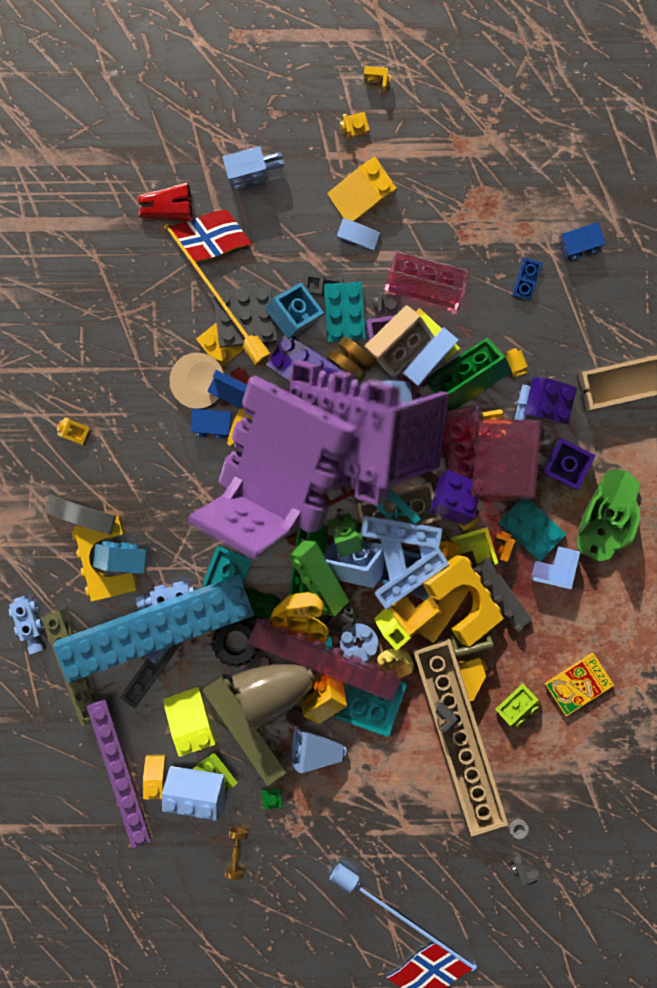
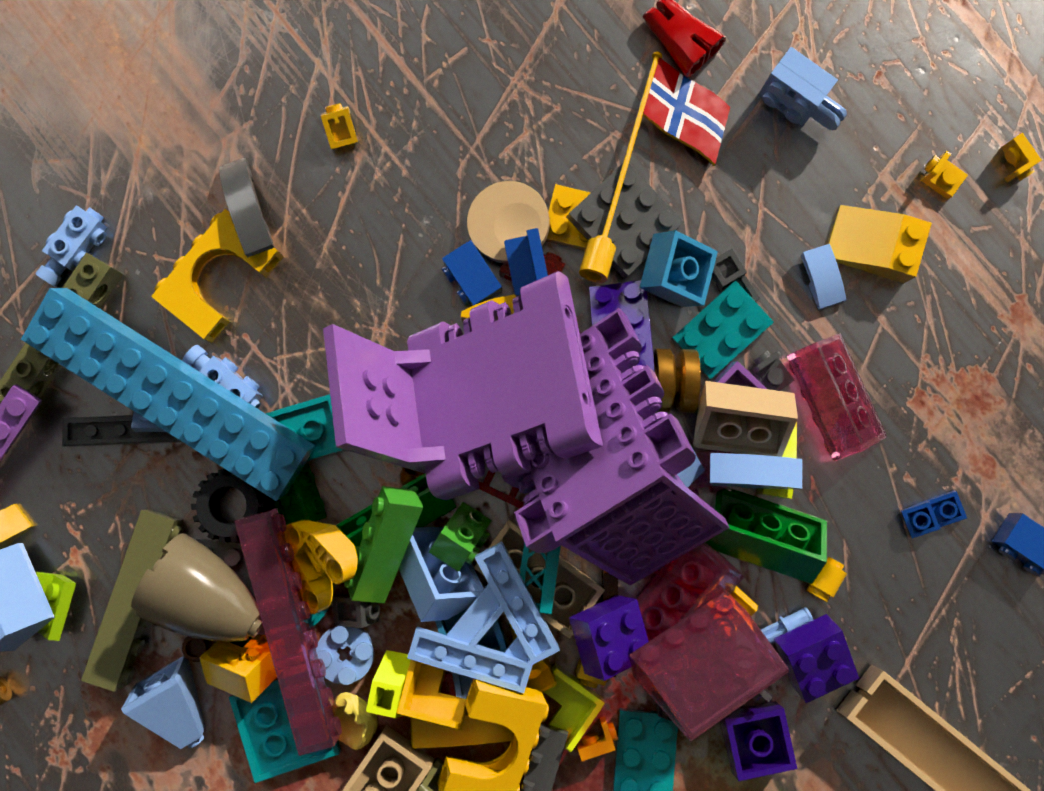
camera: 50 degrees right, 5 degrees down
dark azure brick [93,541,146,573] -> none
neon yellow slope [163,686,217,757] -> none
green plate [261,787,283,810] -> none

